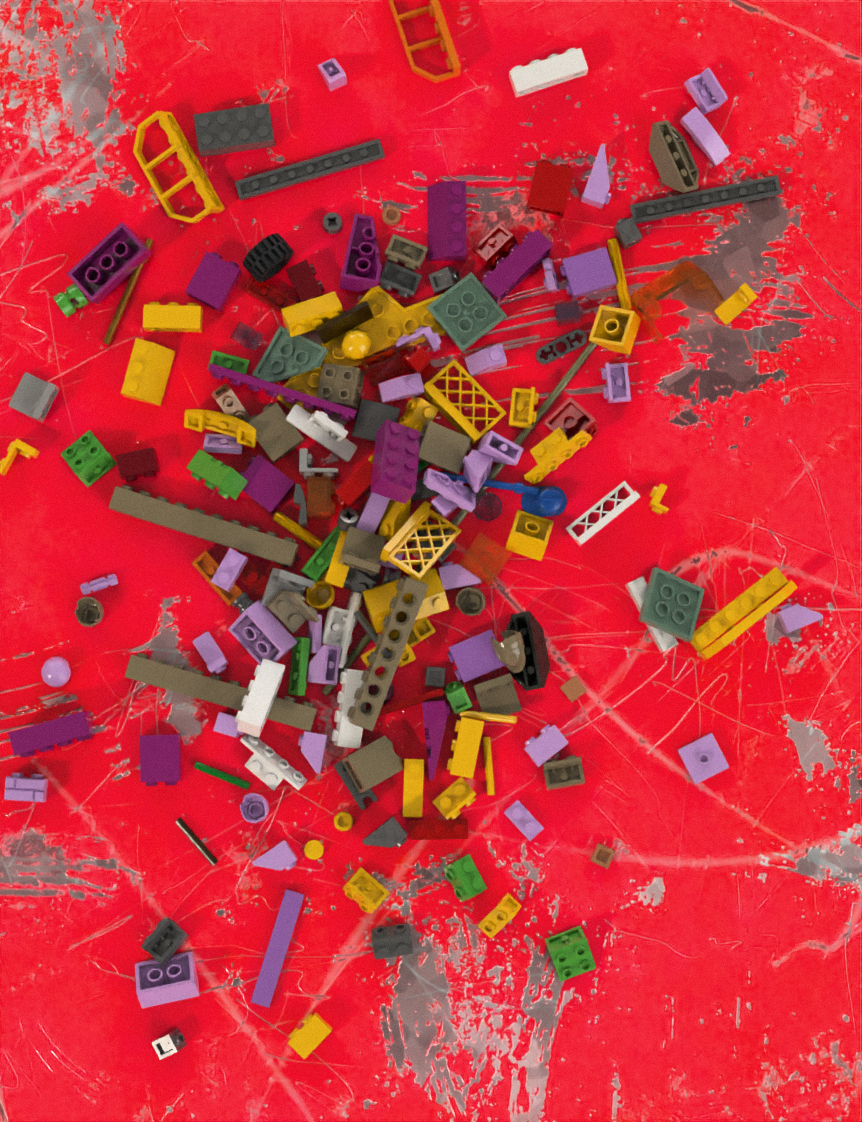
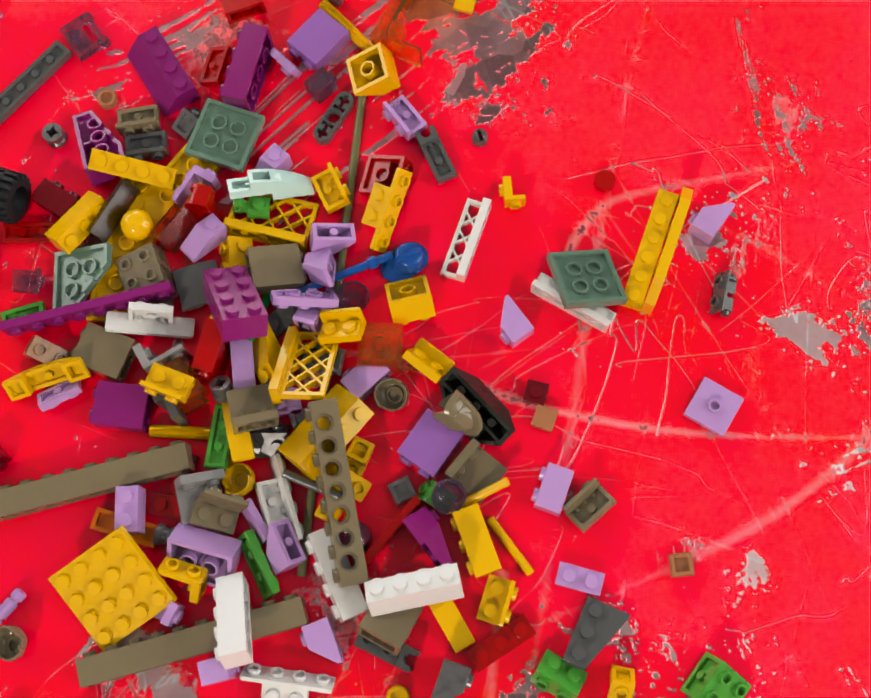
camera: 20 degrees left, 10 degrees down
bright green wedge [186,449,248,500] -> none
none -> yellow plate [48,525,178,652]
none -> plate [59,12,111,62]
none -> yellow plate [88,148,177,190]
none -> yellow bracket [139,362,196,405]
none -> yellow bracket [157,556,209,604]
none -> light aqua slope [226,169,315,200]
none -> bright green plate [232,196,271,219]
none -> yellow bracket [317,307,367,345]
none -> white brick [364,563,464,617]
none -> yellow bracket [402,338,455,384]
none -> dark grey plate [415,125,457,185]
none -> hair [432,478,466,515]
none -> hinge [472,128,488,147]
none -> lavender slope [499,295,534,348]
none -> dark red plate [523,379,549,406]
none -> dark grey wing [561,596,631,671]
none -> red tile [594,170,616,192]
none -> hinge [709,270,738,317]

